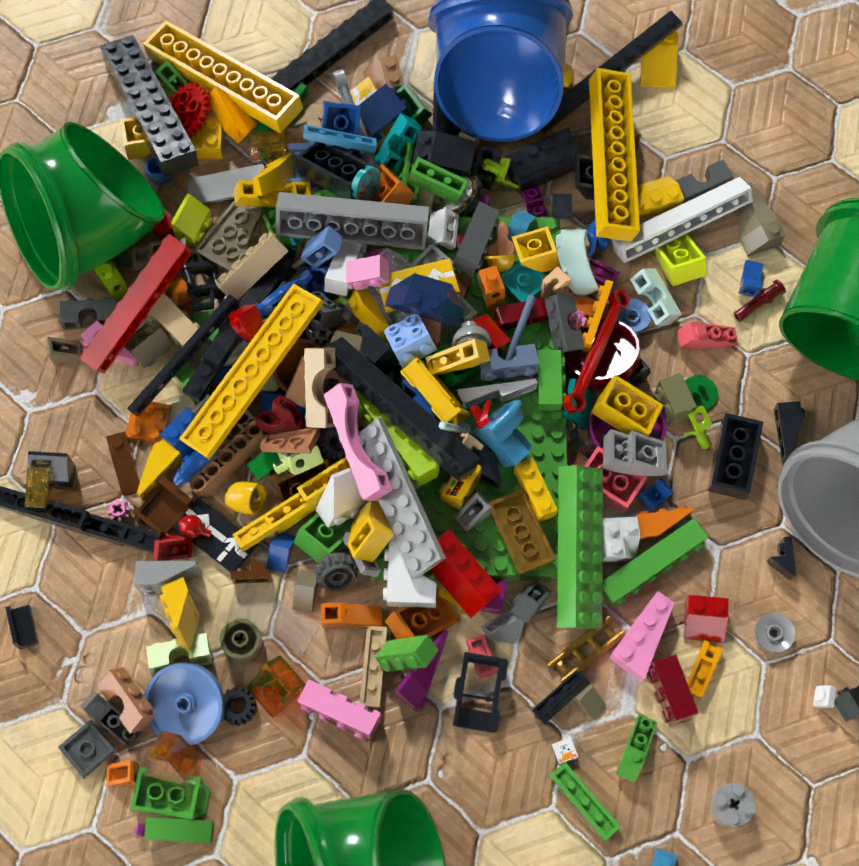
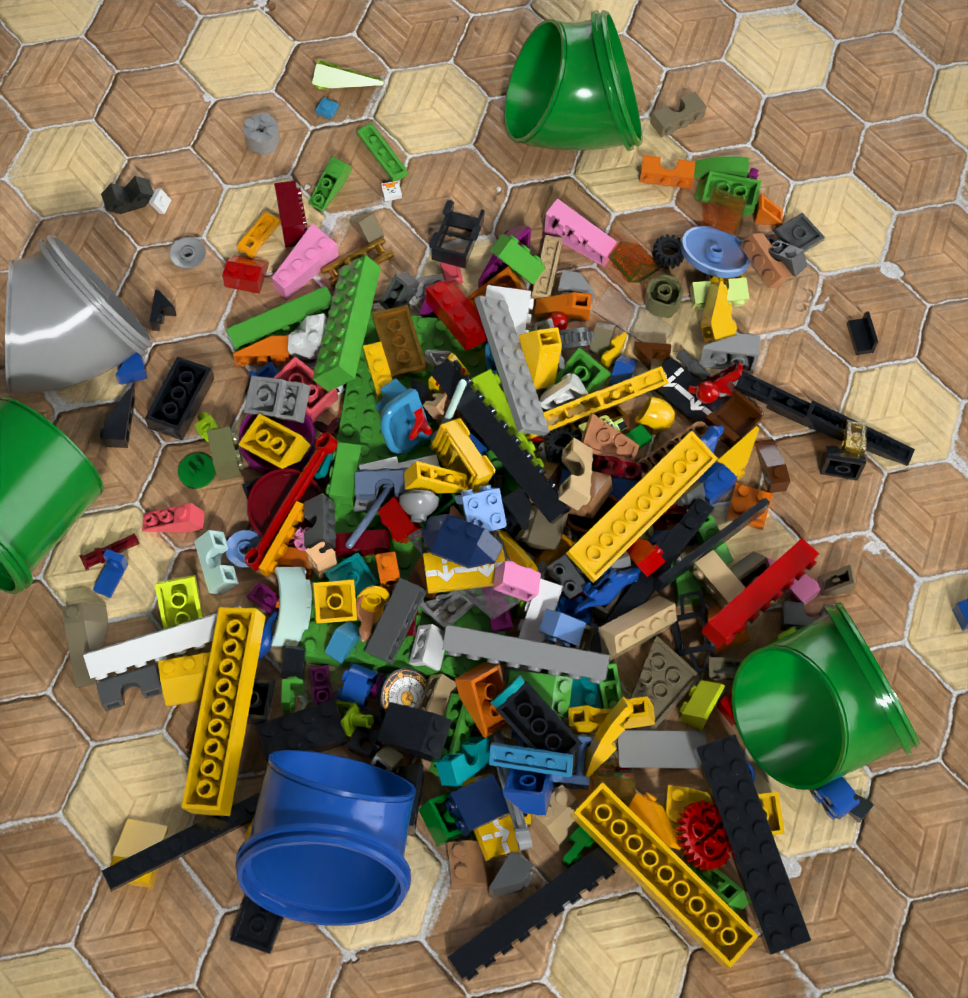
camera: 175 degrees left, 5 degrees down
bright pink gear [106,498,132,523] -> none
bright pink arch [324,383,393,501] -> none
bright green brick [407,157,468,205] -> none
black tile [532,670,590,724] -> none
none -> bright green bracket [281,677,304,715]
none -> blue brick [336,663,377,710]
none -> dark grey slope [489,851,535,898]
none -> red piece [546,312,568,331]
none -> light grey slope [558,270,595,304]
none -> yellow slope [600,332,627,369]
none -> orange arch [640,155,696,189]
none -> dark grey pin [676,349,710,382]

